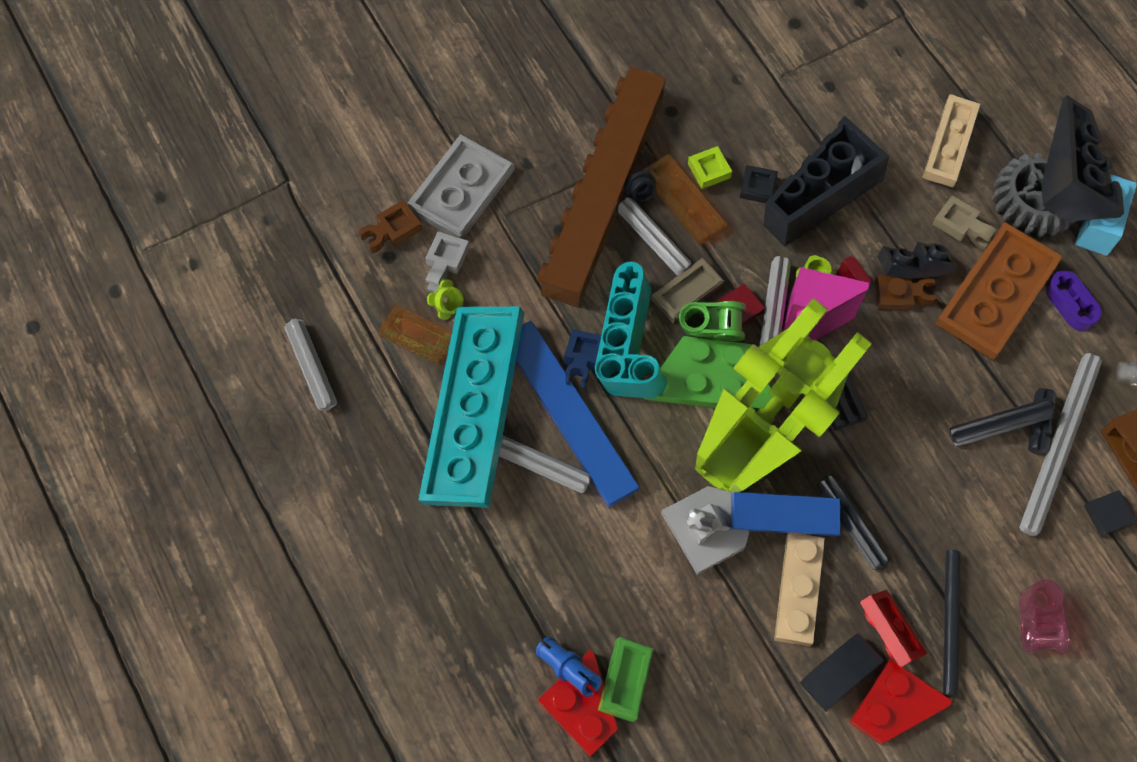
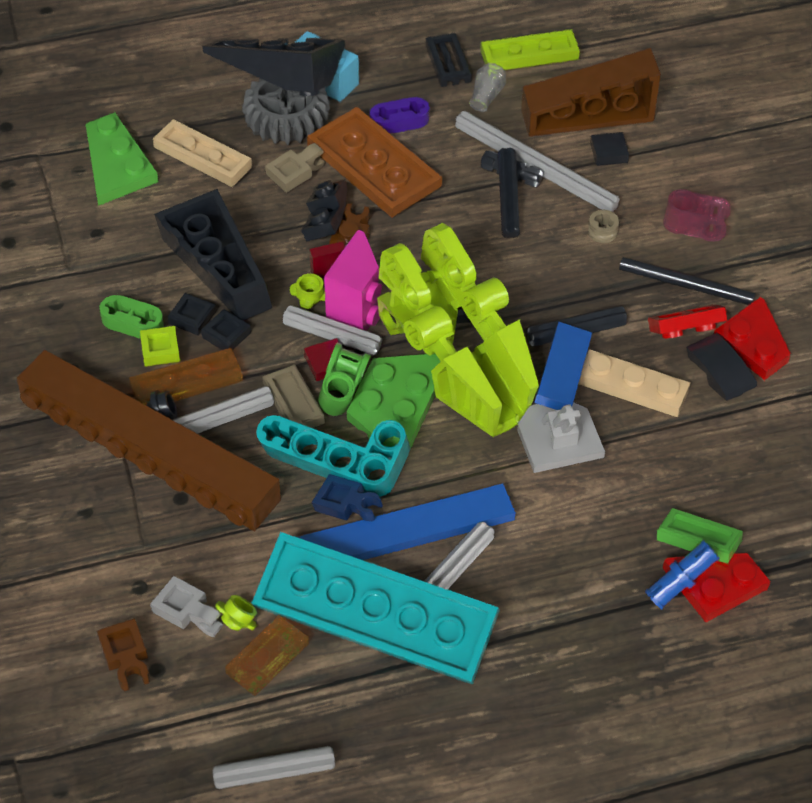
camera: 75 degrees left, 15 degrees down
light grey tile [407,134,515,239] -> none
none -> bright green wing [86,113,158,206]
none -> bright green beam [99,295,164,339]
none -> black tile [201,309,251,354]
none -> dark tan bush [588,210,619,243]

